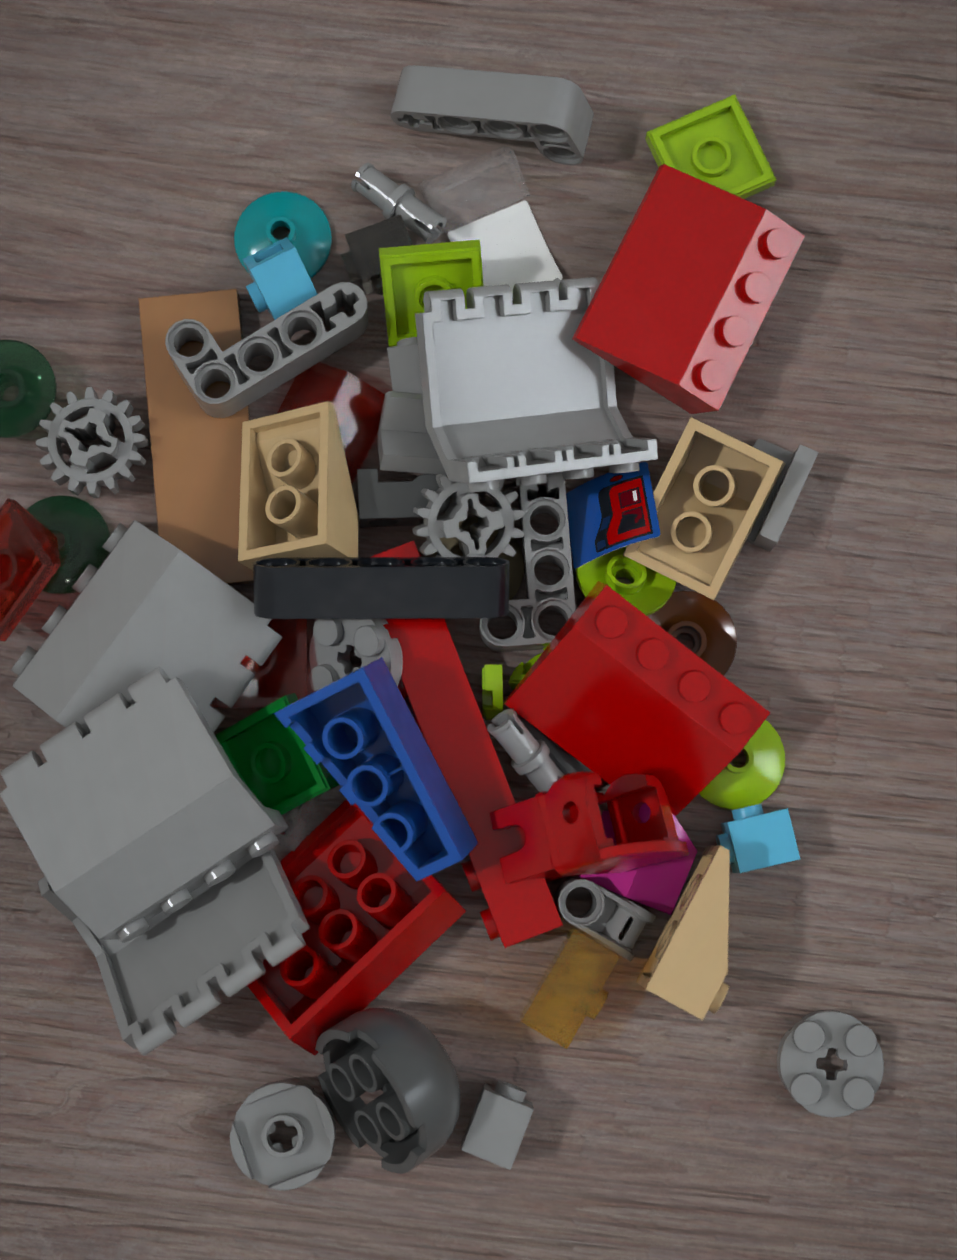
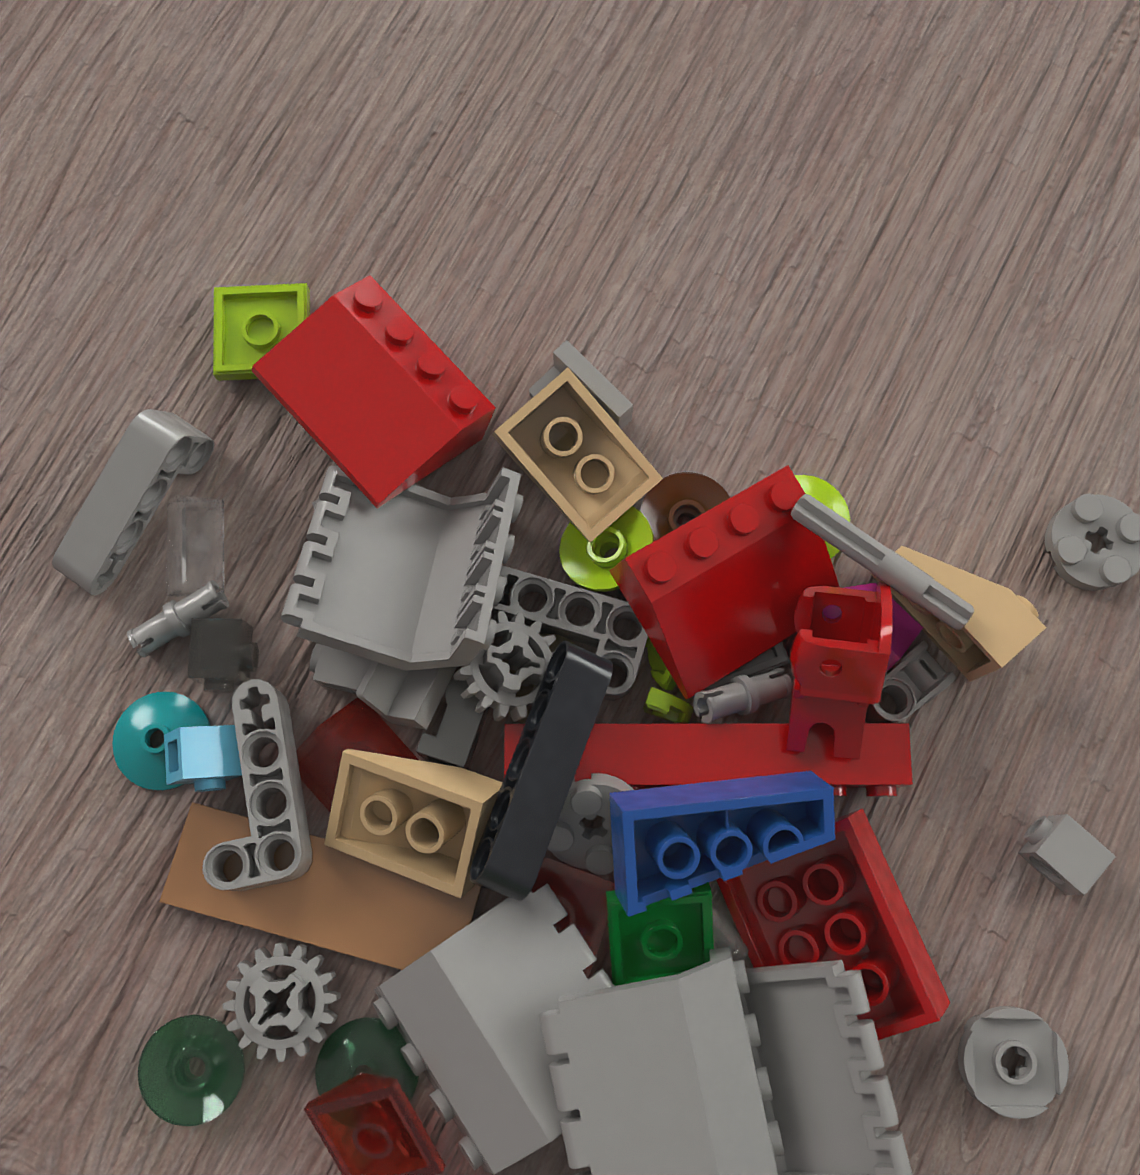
camera: 70 degrees left, 5 degrees down
dark grey cylinder [315,1008,461,1174] -> none
lime plate [379,239,483,347] -> none
white sticker [448,201,563,300] -> none
clear yellow brick [520,927,620,1049] -> none
sticker [566,462,661,569] -> none
medium azure brick [716,804,800,873] -> none
none -> light grey axle [791,494,974,630]

